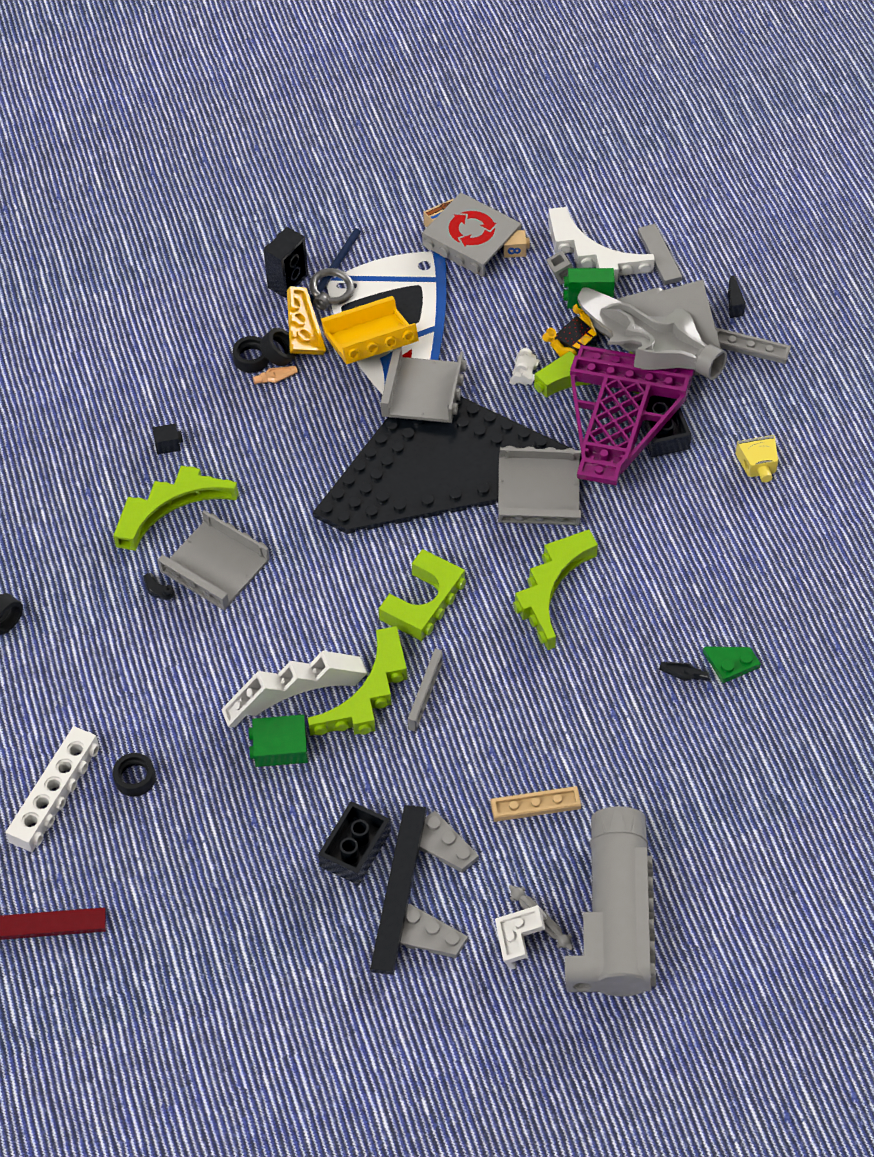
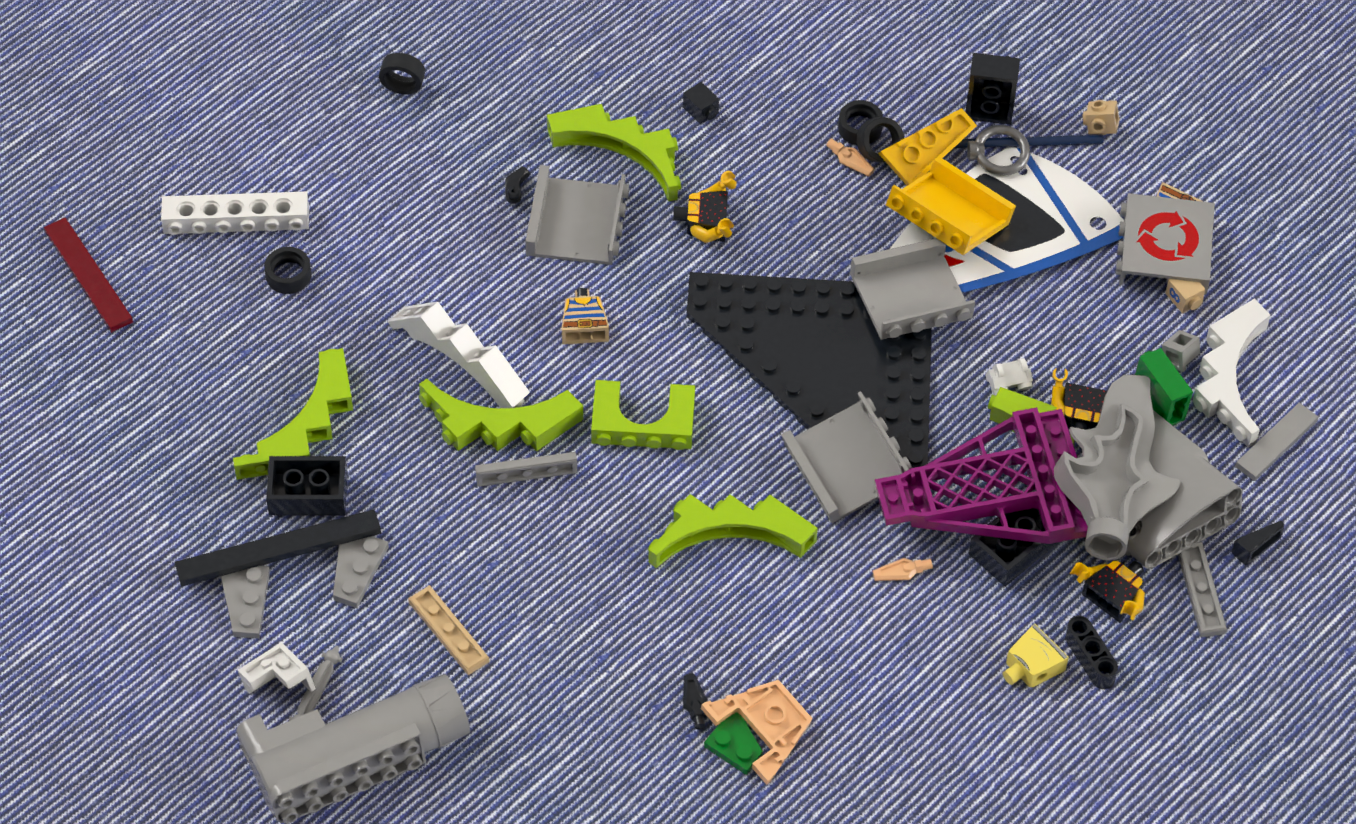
camera: 60 degrees right, 0 degrees up
green brick [249,714,308,767] -> none
none -> lime arch [233,348,353,480]
none -> torso [562,288,609,344]
none -> torso [673,171,737,243]
none -> light nougat wing [701,680,812,785]
none -> light nougat piece [872,558,933,581]
none -> black beam [1065,615,1118,690]
none -> torso [1070,561,1145,623]
none -> tan brick [1083,100,1120,135]

